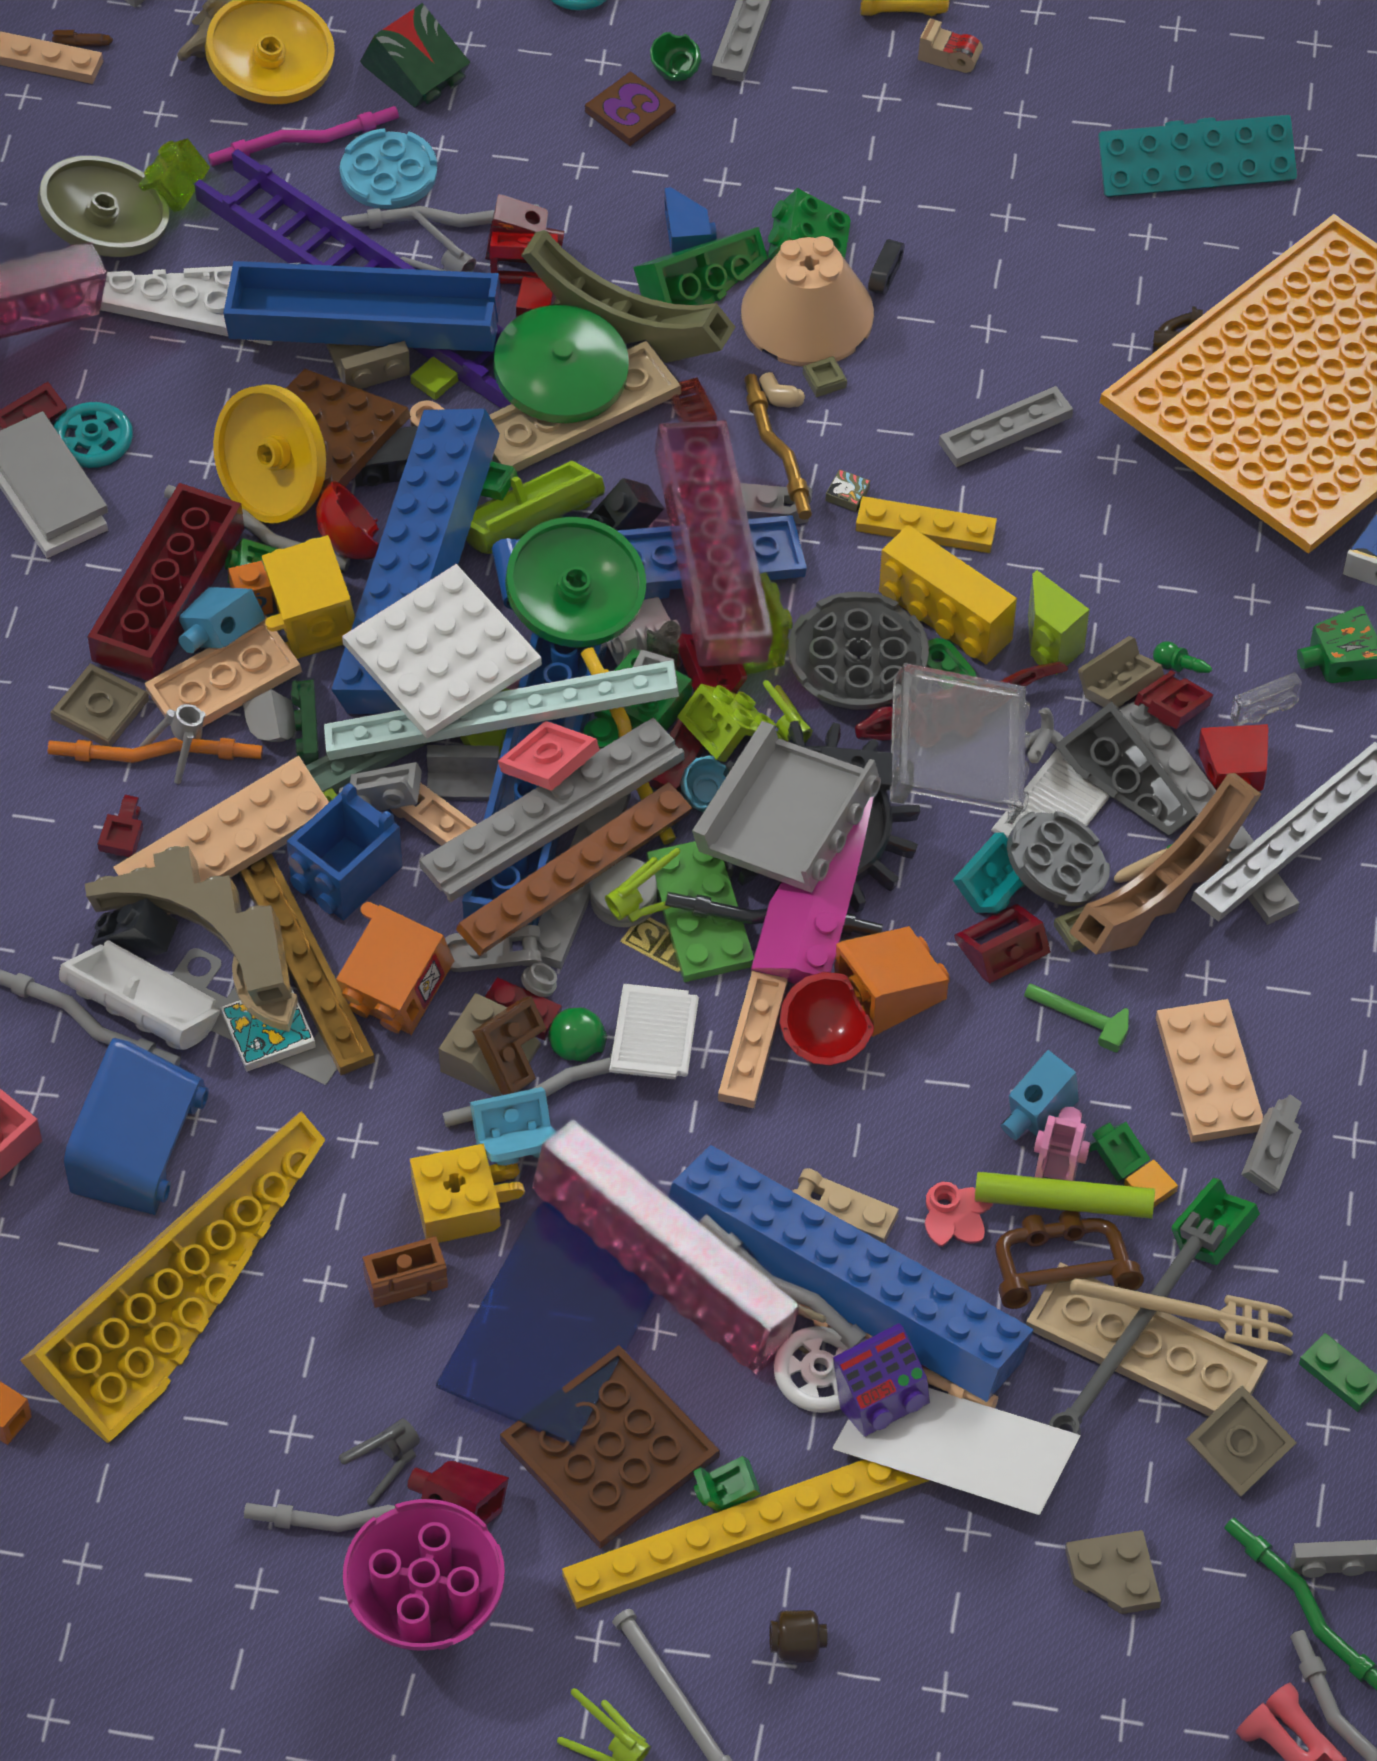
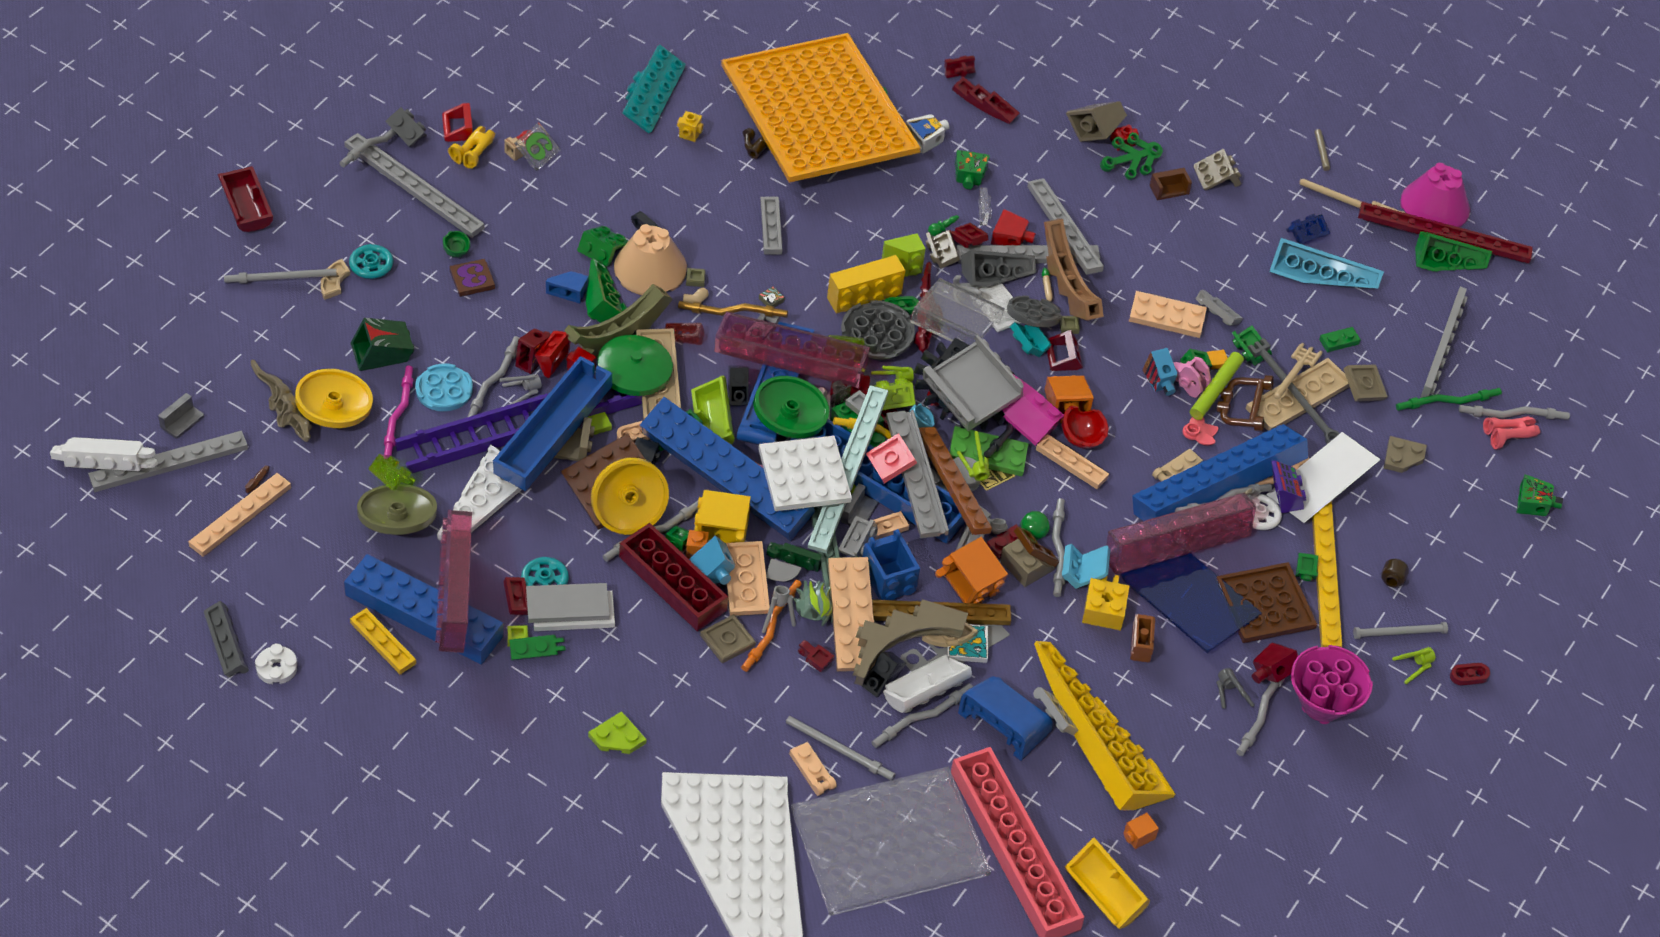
camera: 70 degrees left, 5 degrees down
red cylinder [316,480,379,560] -> none
white window [609,984,699,1079] -> none
yellow plate [856,496,997,553] -> none
bright green piece [1024,983,1129,1053] -> none
none -> clear tile [514,122,561,171]
none -> yellow brick [677,111,704,142]
none -> sand green hair [794,581,832,626]
none -> light grey plate [1033,687,1078,736]

